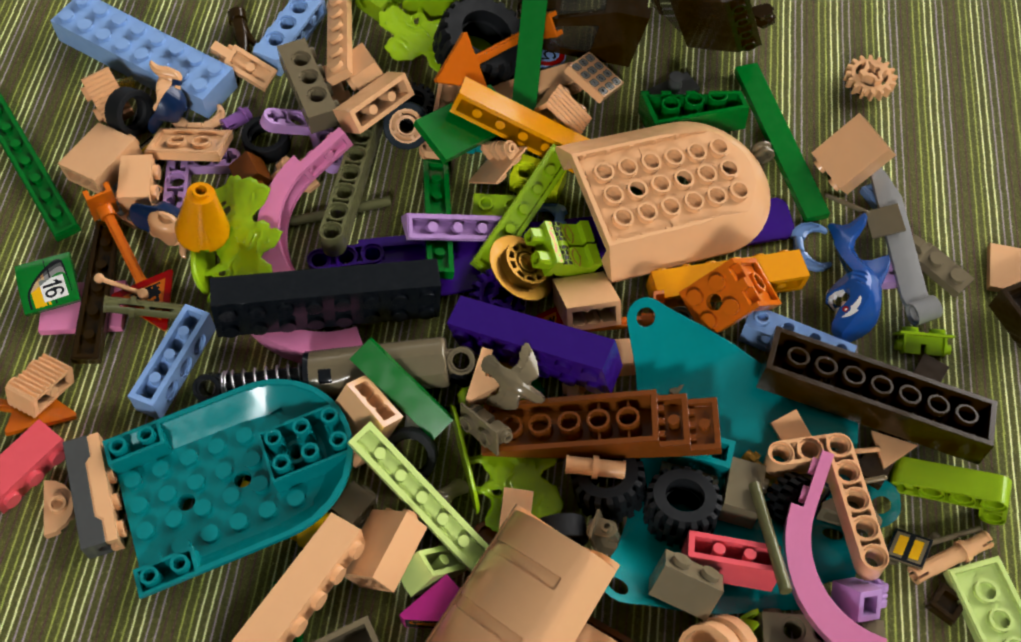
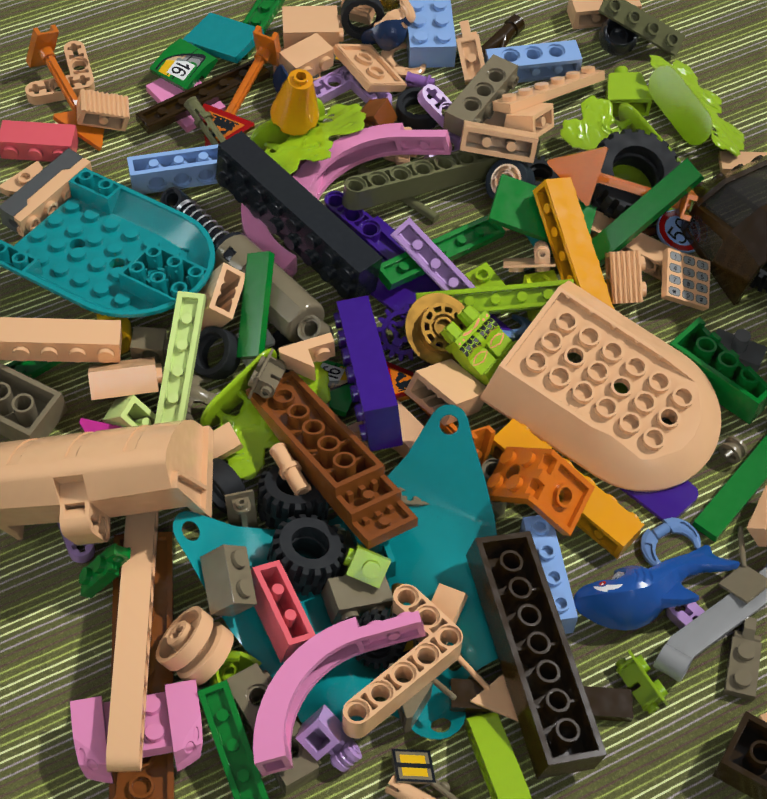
camera: 55 degrees right, 5 degrees down
light nougat hinge [94,273,149,300] -> none
dark tan animal [481,343,546,410] -> none
olive bar [748,481,793,595] -> none
none -> teal tile [183,12,265,64]
none -> lime bracket [343,543,391,589]

